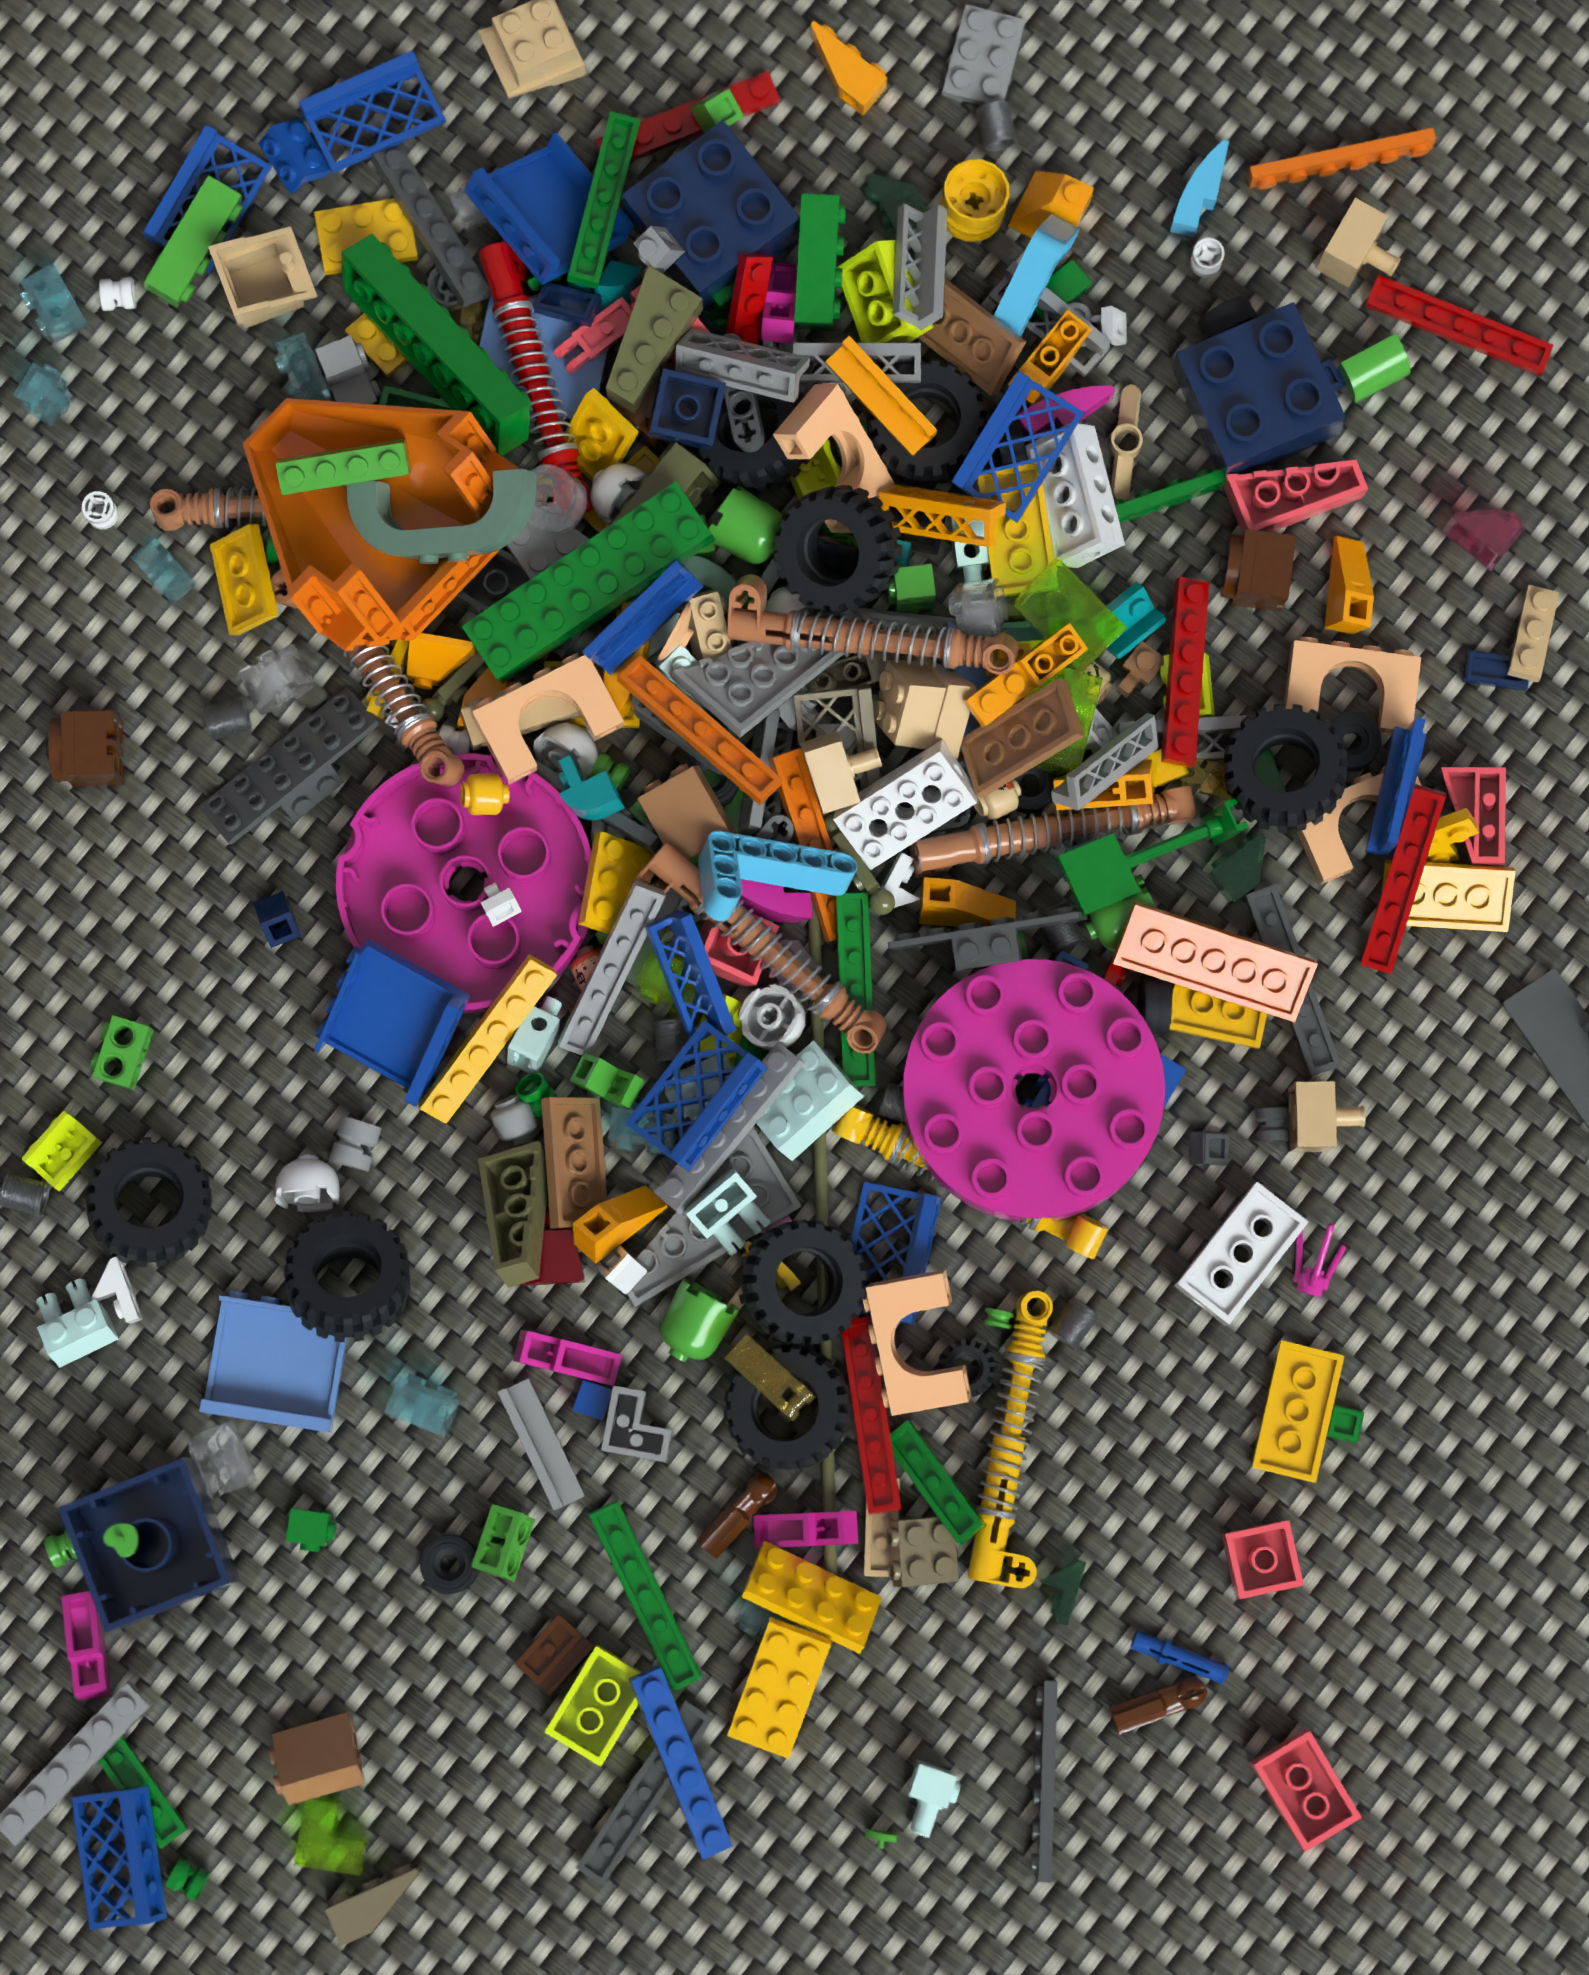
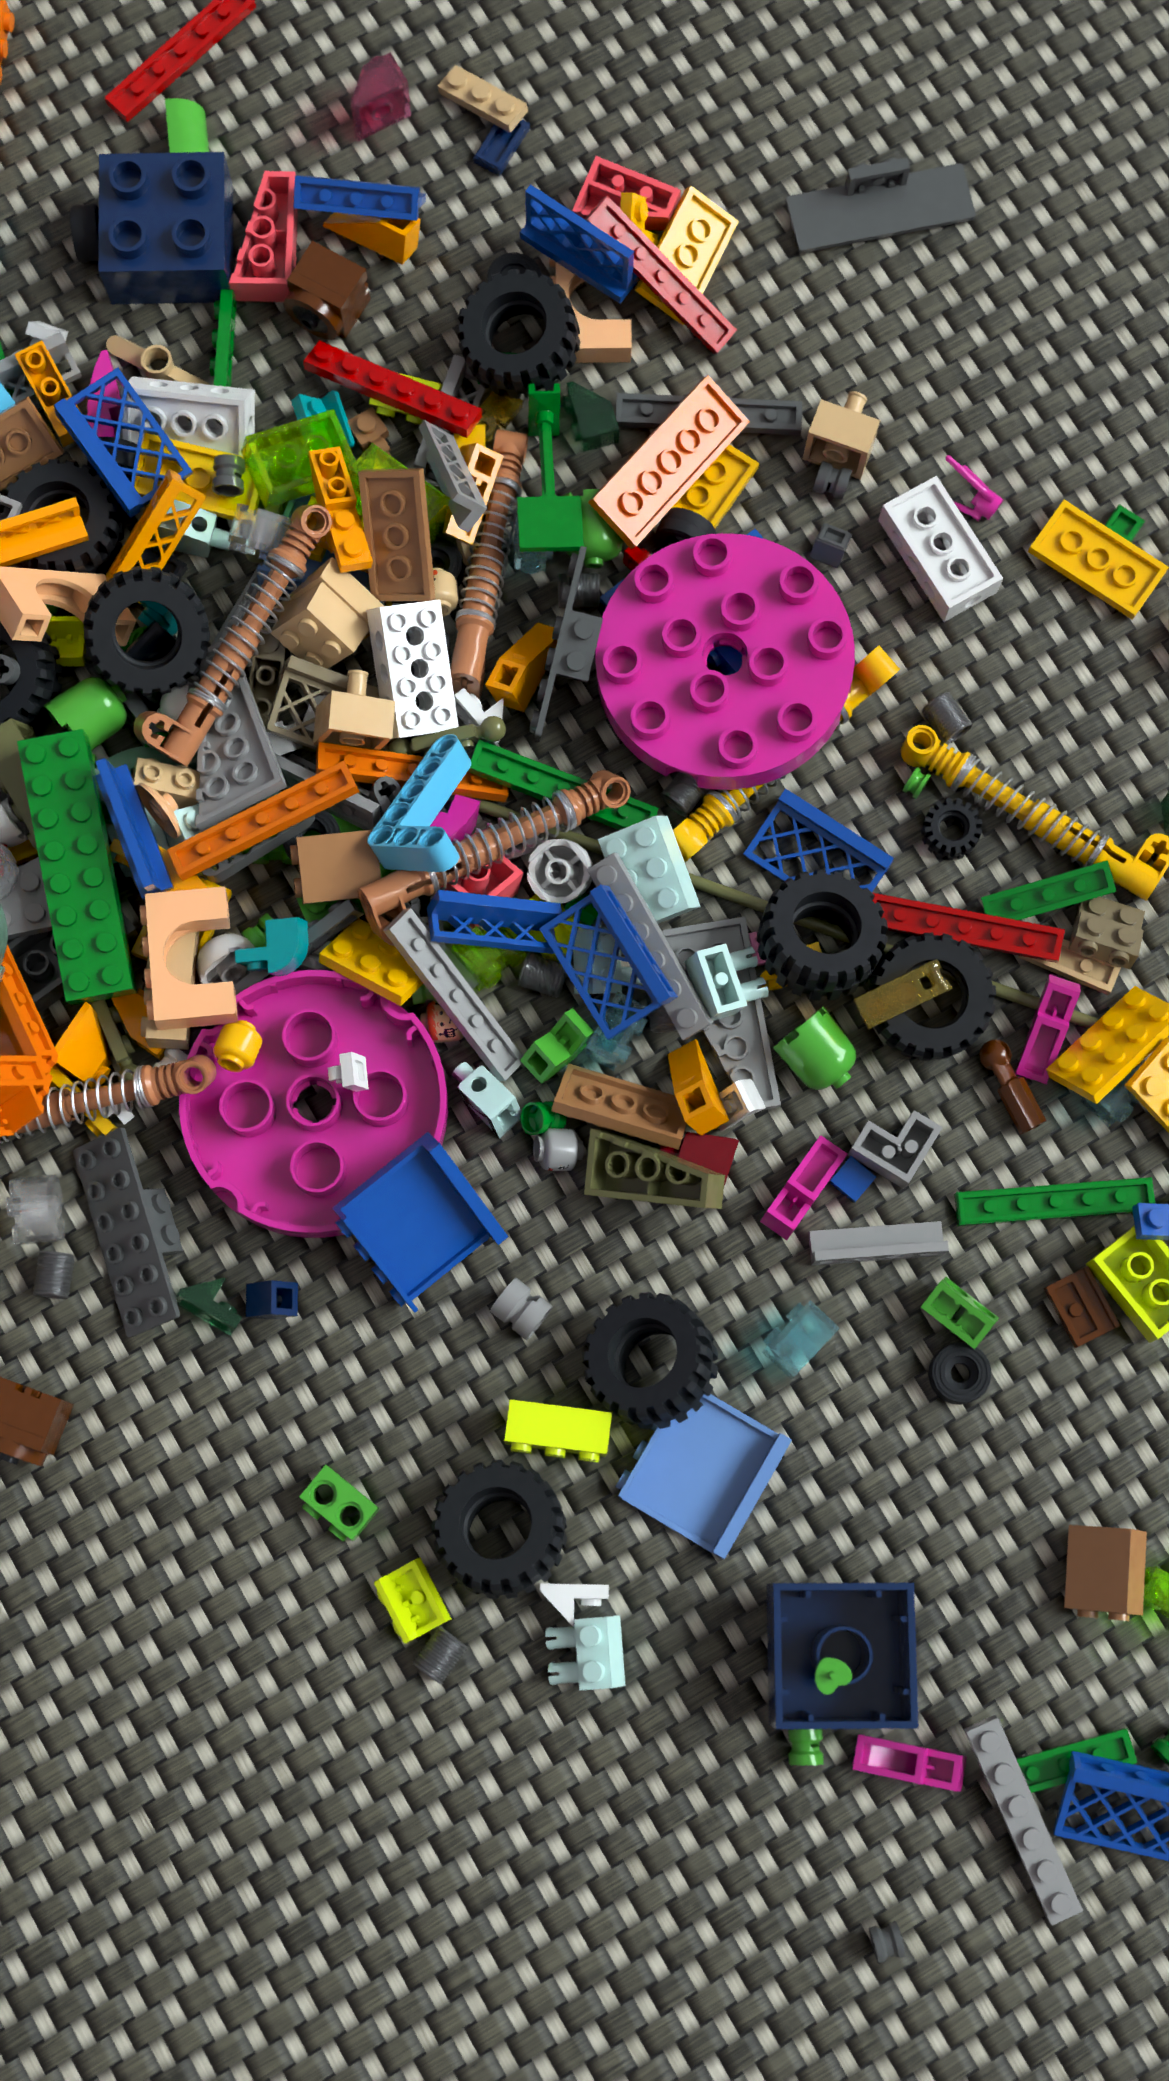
camera: 70 degrees left, 5 degrees down
clear bracket [188,1420,257,1500] -> none
white cylinder [274,1155,340,1212] -> none
green brick [286,1508,337,1552] -> none
yellow plate [418,954,557,1124] -> none
light nougat arch [863,1269,972,1416] -> none
bright green brick [887,564,936,612] -> none
white wheel [1190,238,1225,278] -> none
light nougat arch [1283,637,1421,736] -> none
tan brick [1316,198,1401,288] -> none
none -> clear green slope [175,1278,242,1336]
none -> dark grey wheel [212,454,246,497]
none -> blue fence [294,175,426,221]
none -> neon yellow brick [504,1400,612,1463]

